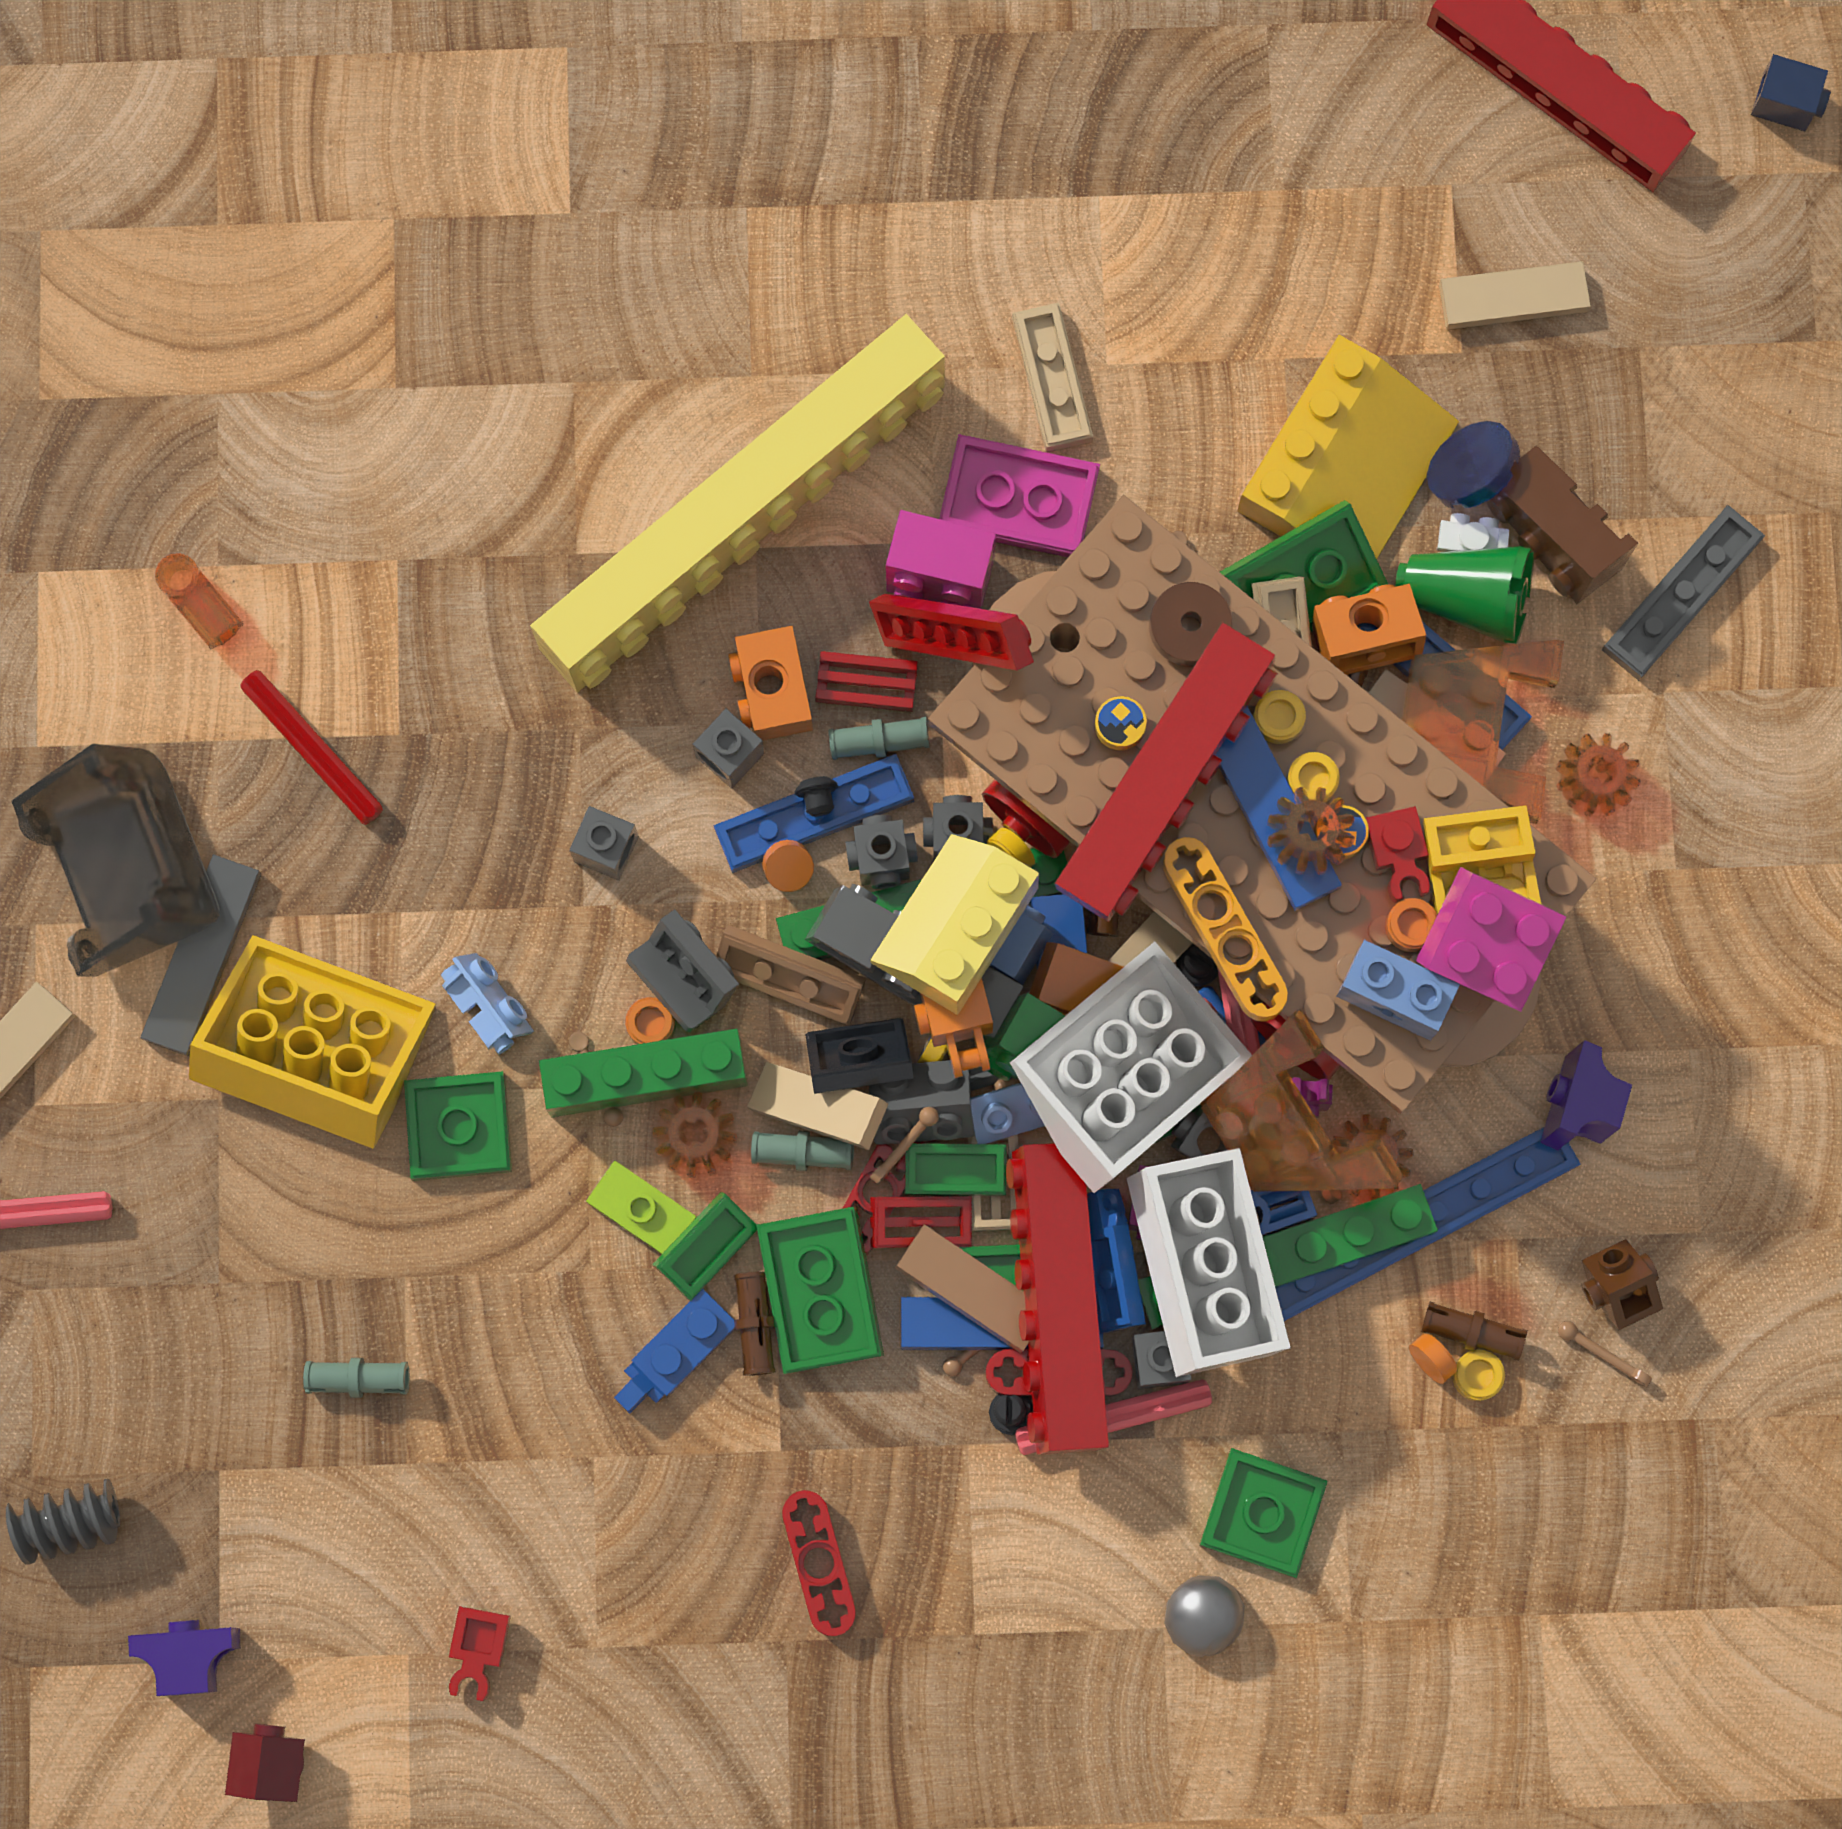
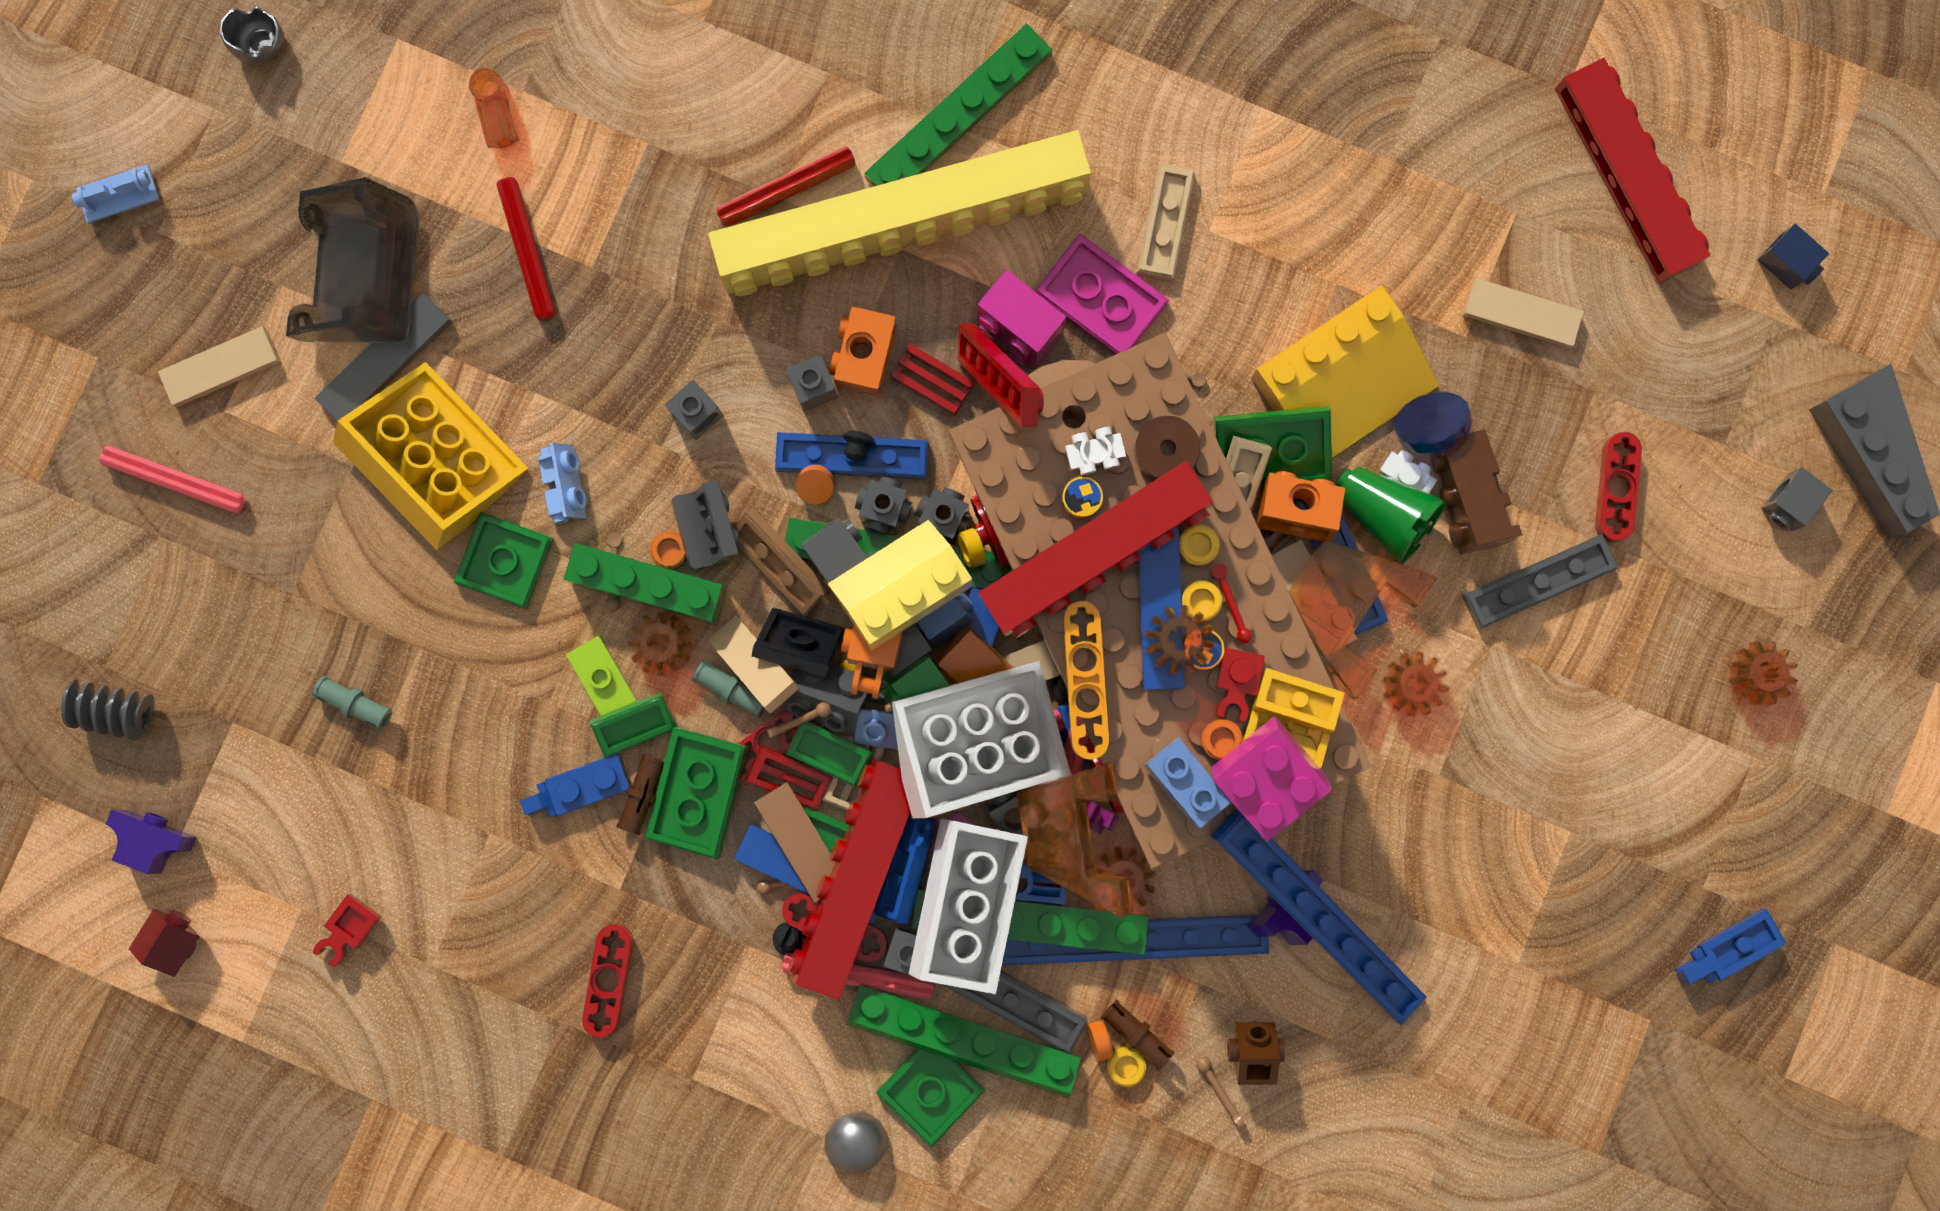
camera: 25 degrees right, 5 degrees up
sand green pin [828,717,930,760] -> none
none -> red axle [716,146,856,227]
none -> green plate [846,985,1081,1098]
none -> green plate [864,23,1052,186]
none -> dark grey tile [941,970,1088,1054]
none -> white piece [1065,426,1126,475]
none -> red hinge [1211,563,1253,644]
none -> blue tile [1211,808,1427,1025]
none -> red beam [1595,432,1642,543]

